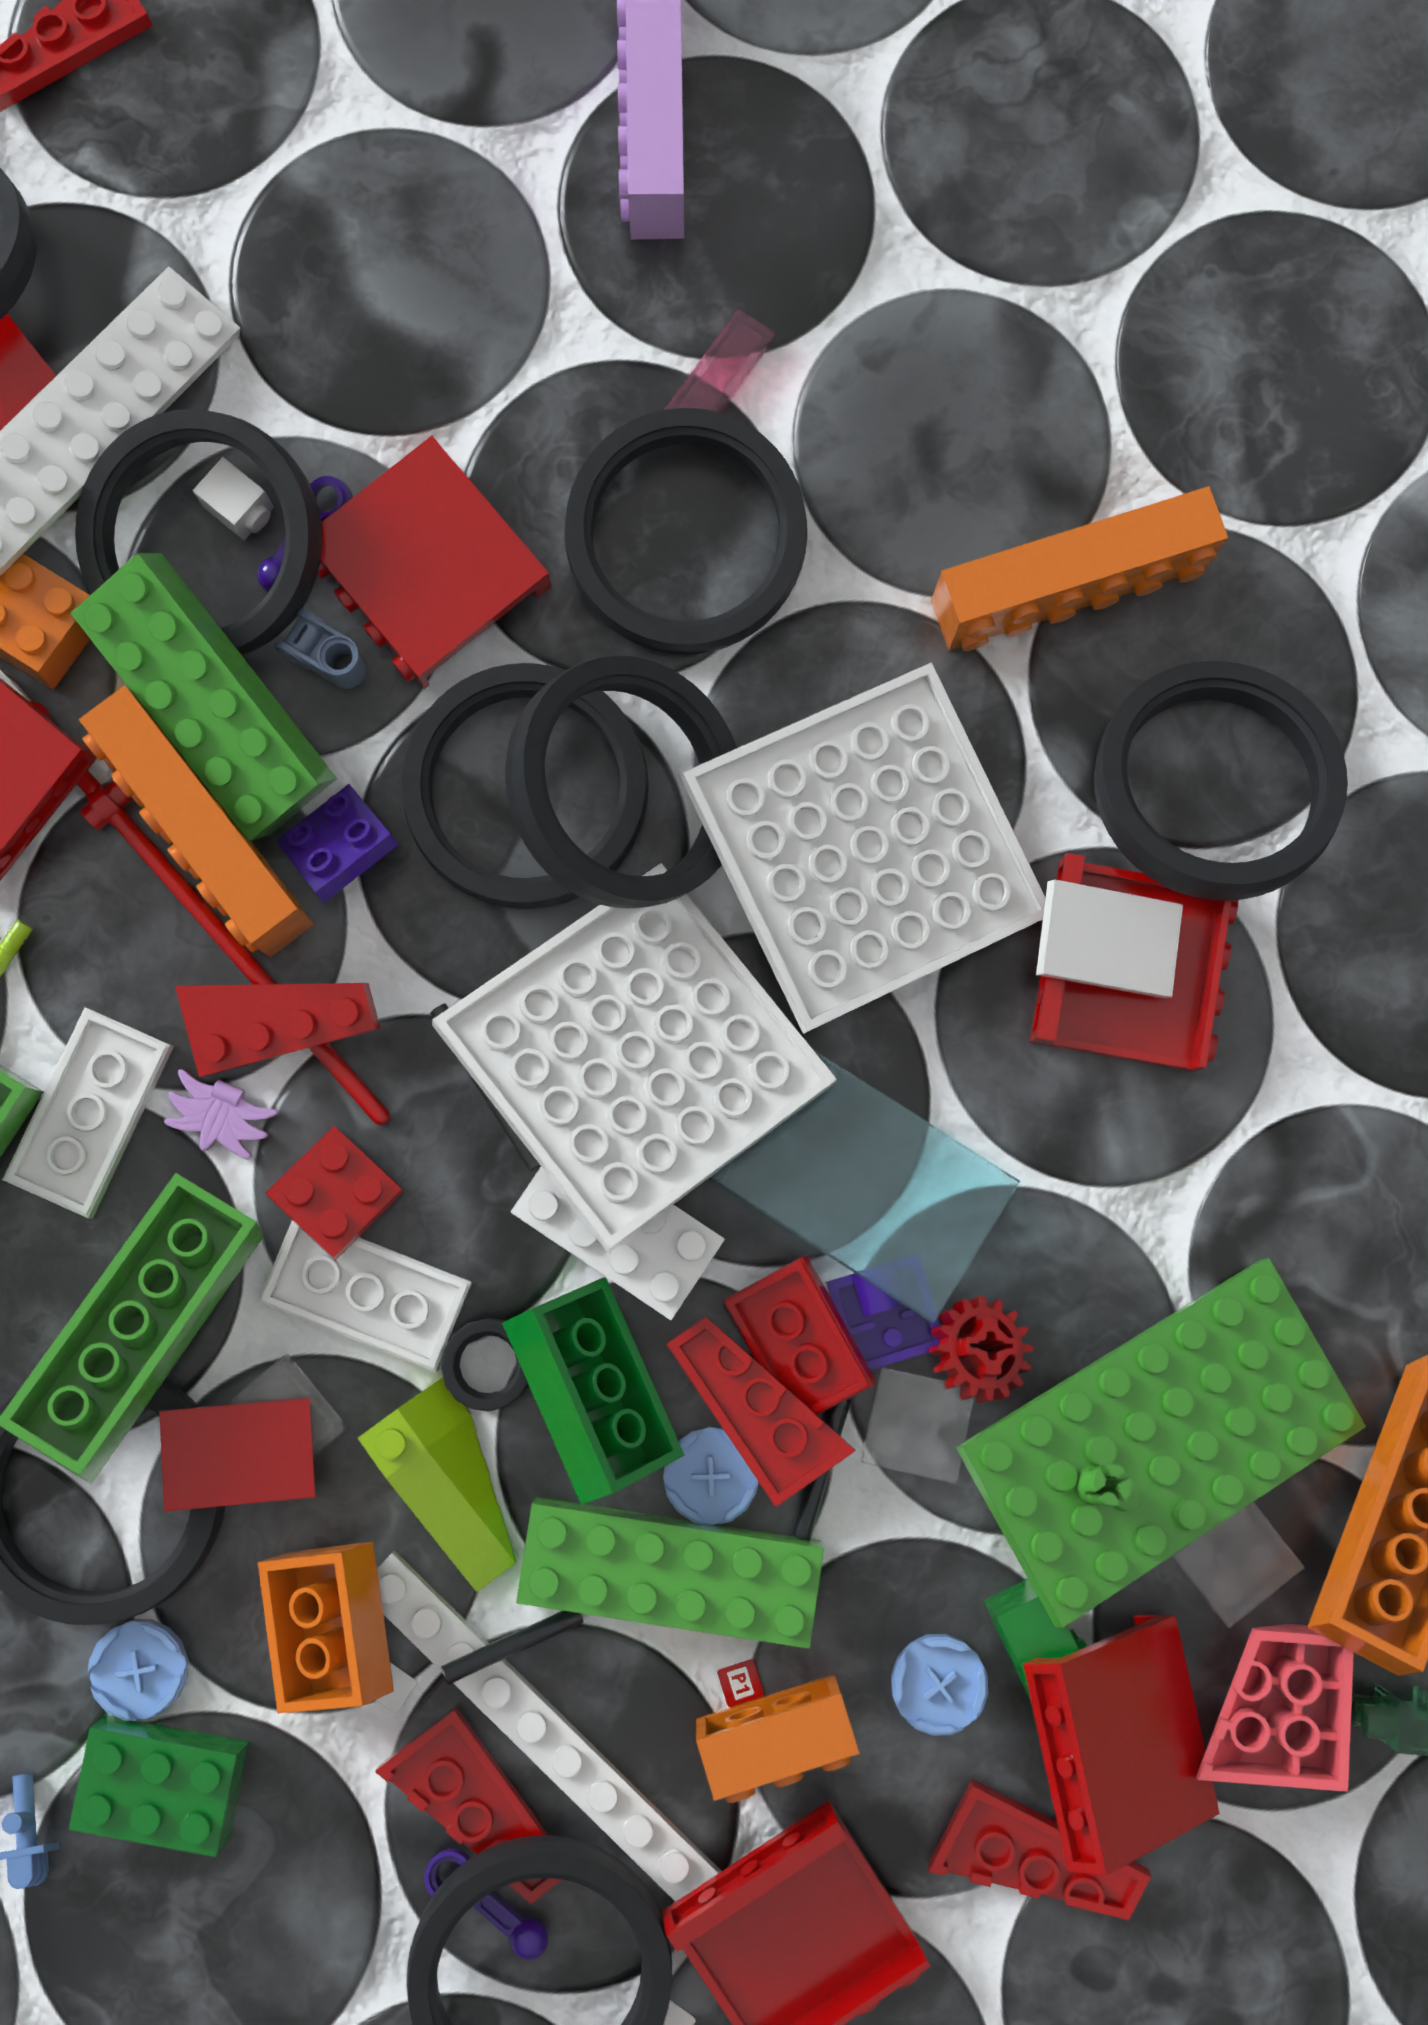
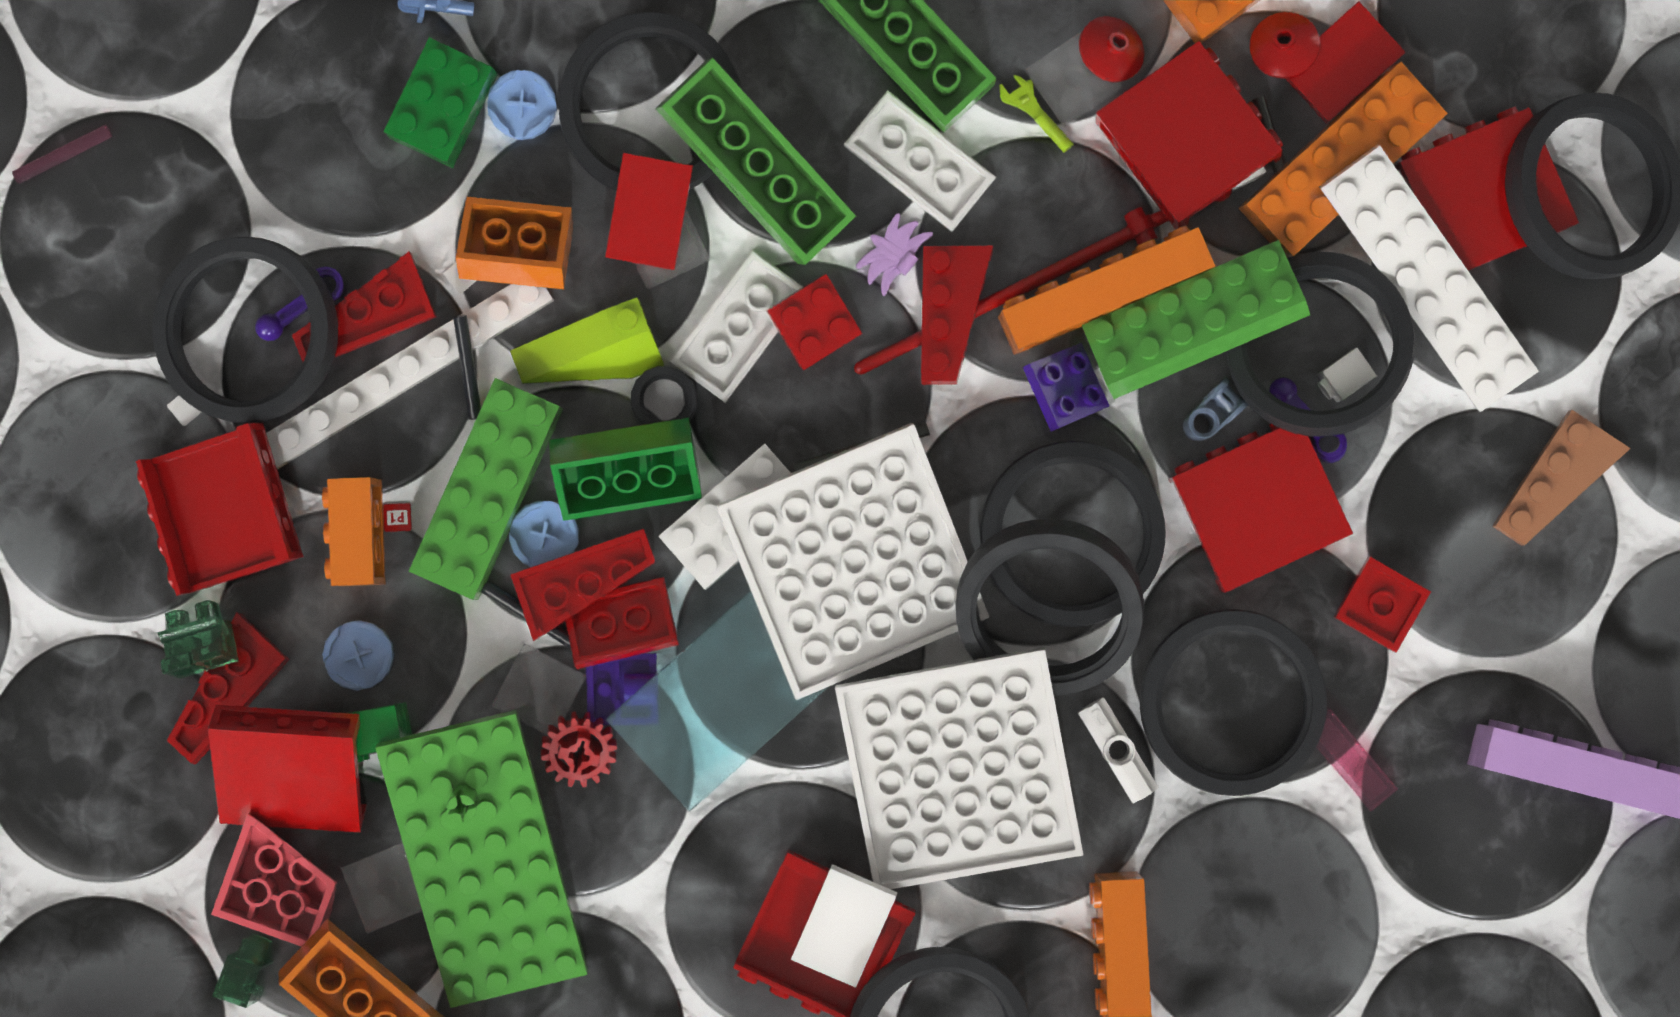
camera: 110 degrees right, 5 degrees up
none -> clear green hips [157,600,239,679]
none -> white piece [1077,697,1159,803]
none -> red plate [1333,557,1431,653]
none -> nougat wing [1492,410,1631,546]

